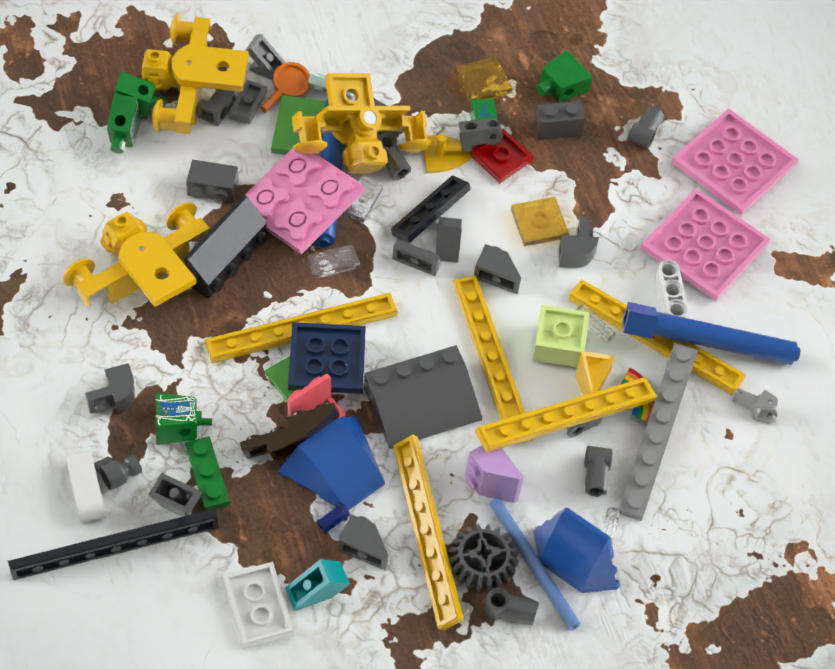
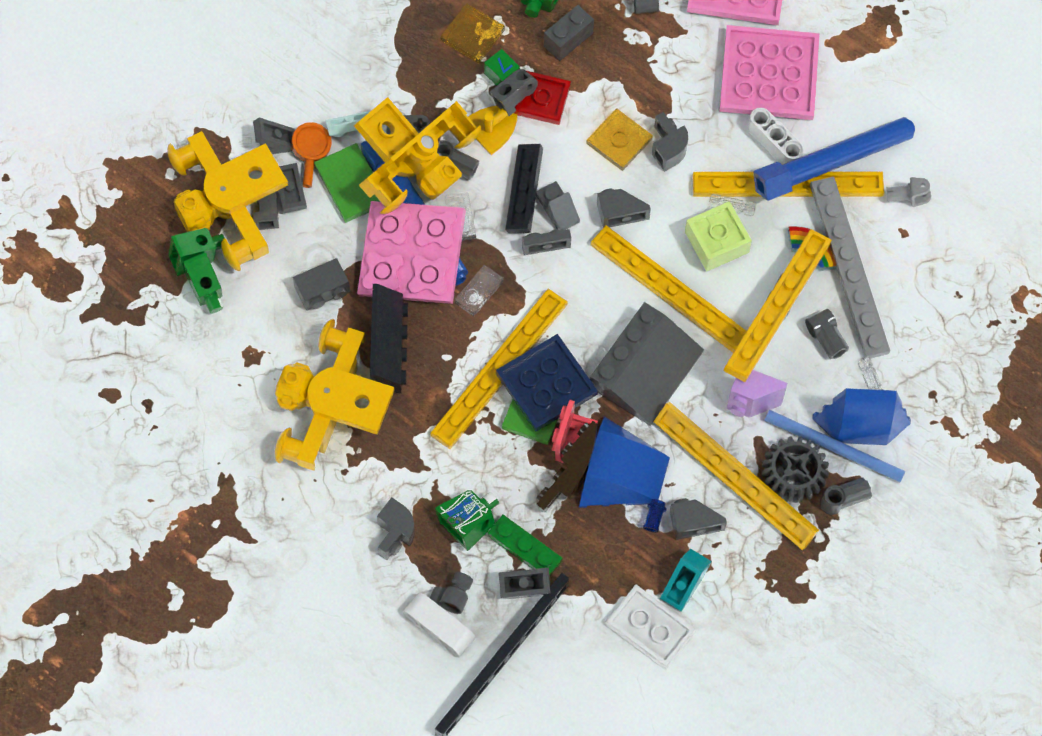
camera: 30 degrees left, 10 degrees up
yellow slope [575,351,615,395] -> none

